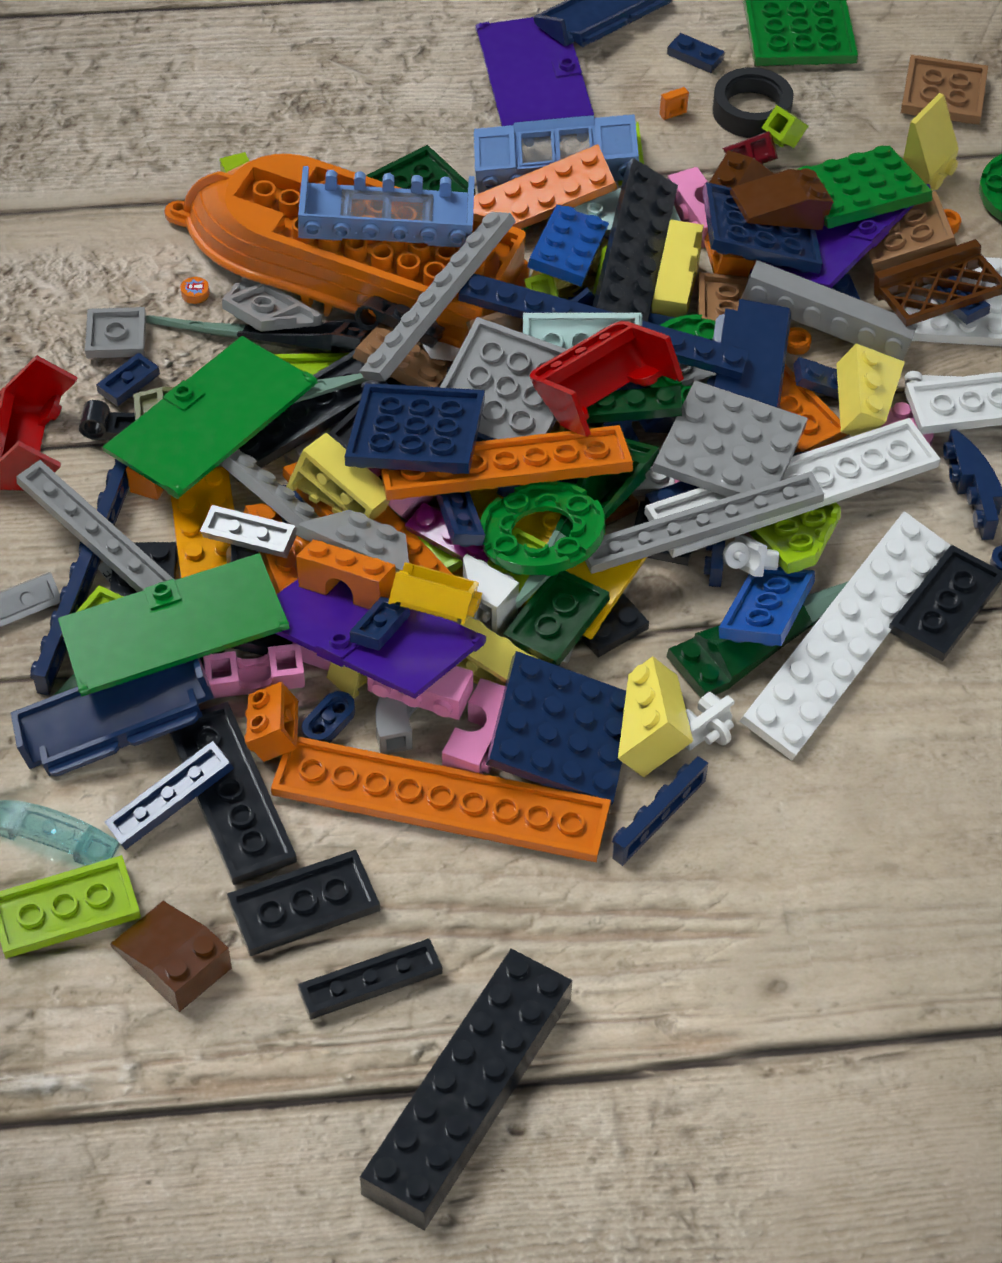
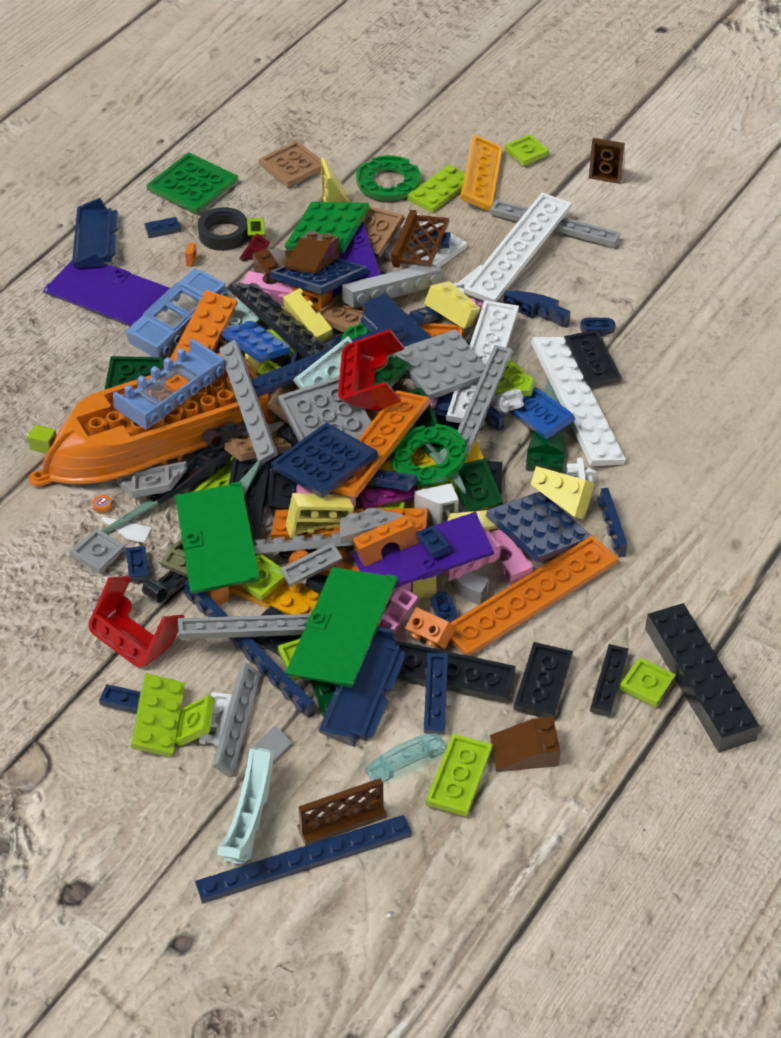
camera: 50 degrees left, 5 degrees down
yellow window [388,562,482,625] -> none
none -> white sticker [101,517,152,543]
none -> orange tile [164,374,189,393]
none -> lime plate [239,553,286,601]
none -> lime plate [619,657,676,707]

